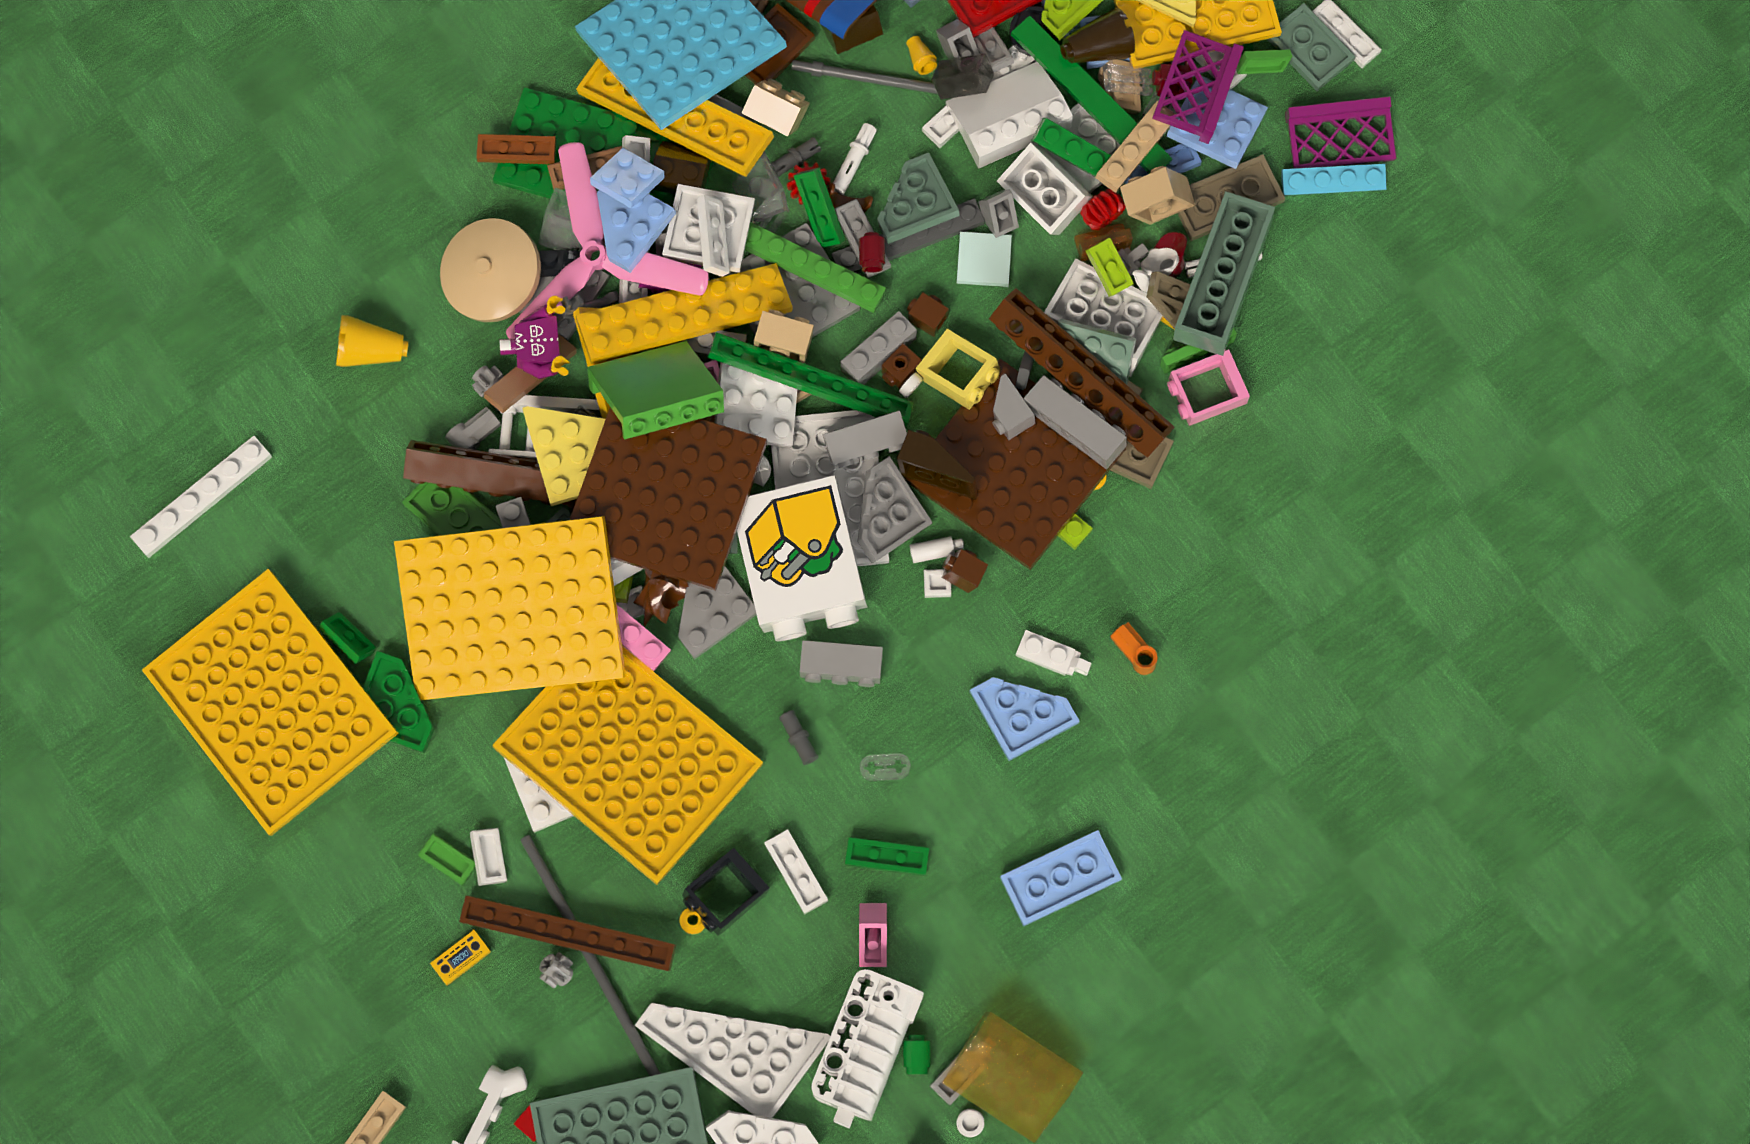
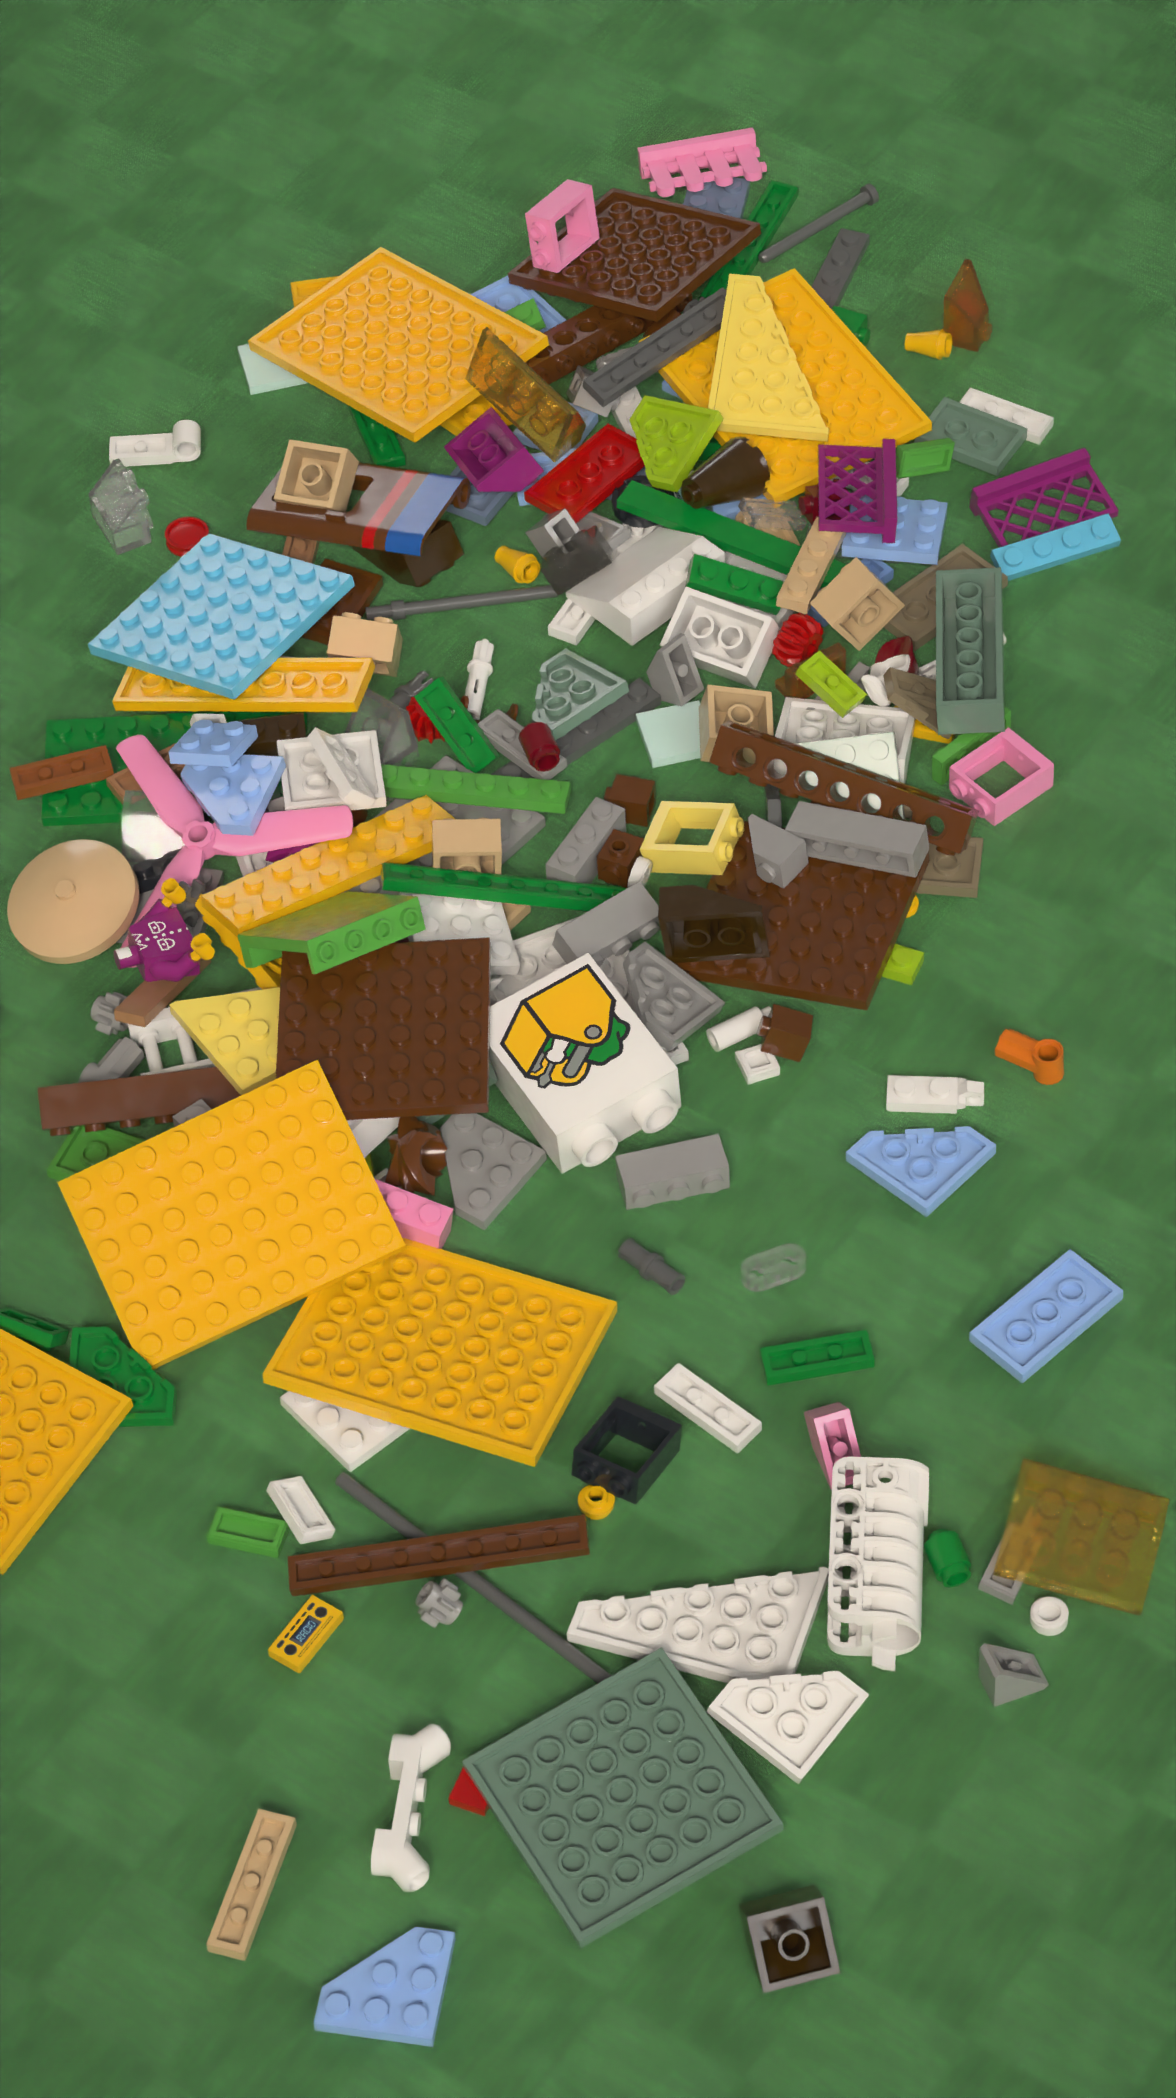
camera: 15 degrees left, 25 degrees down
none -> tan brick [699,685,774,764]

